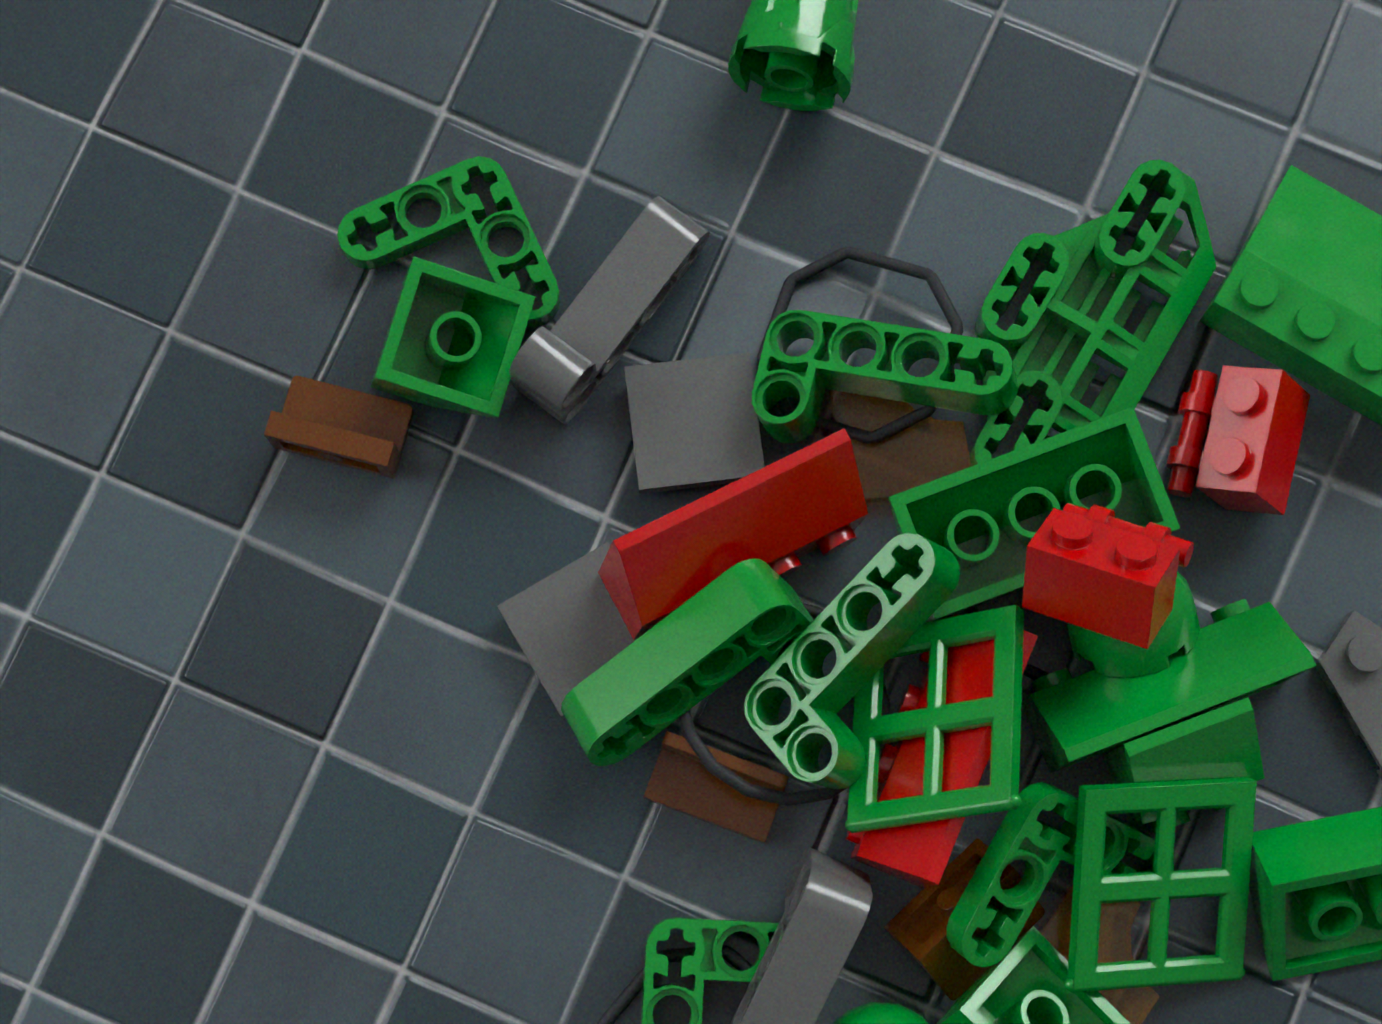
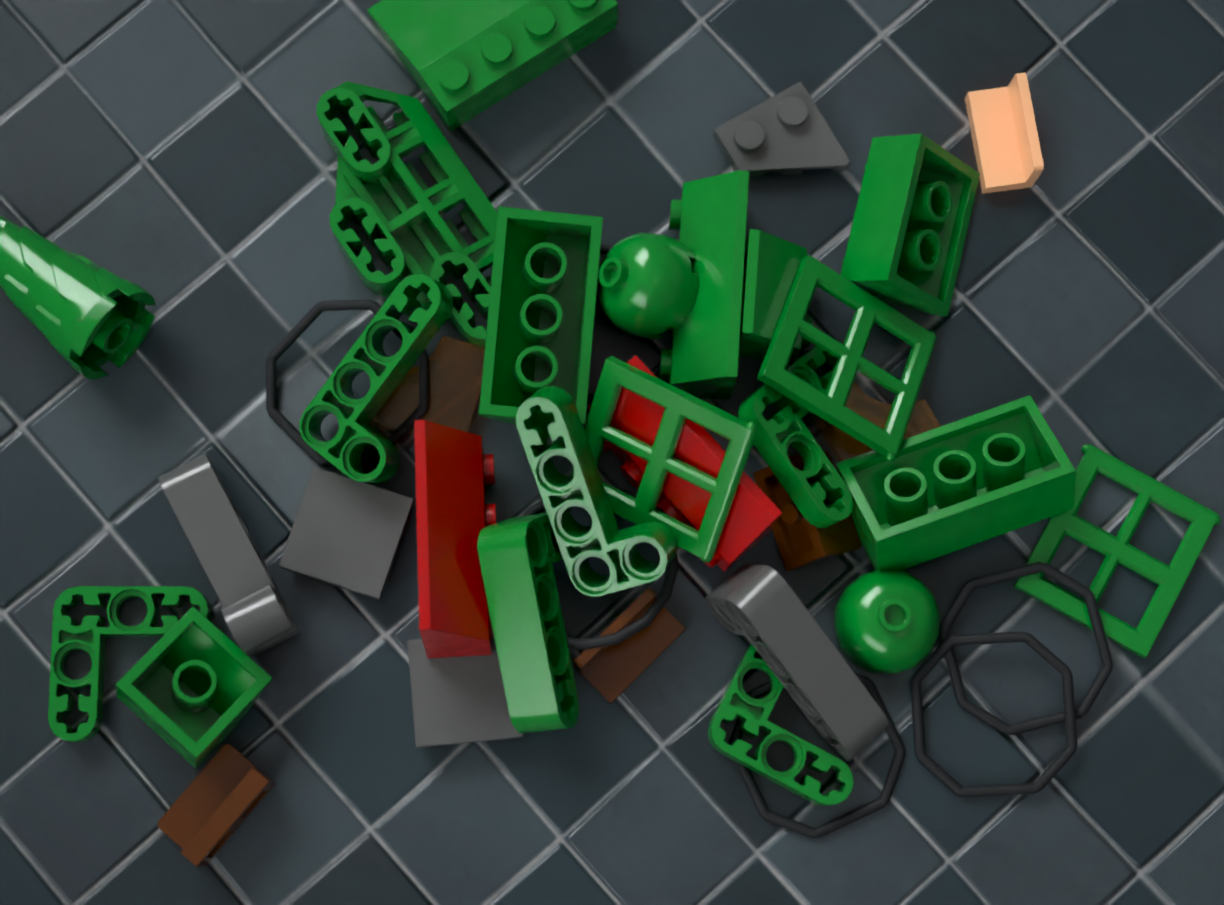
camera: 70 degrees left, 0 degrees up
red brick [1022,503,1194,649] -> none
red brick [1166,366,1310,516] -> none

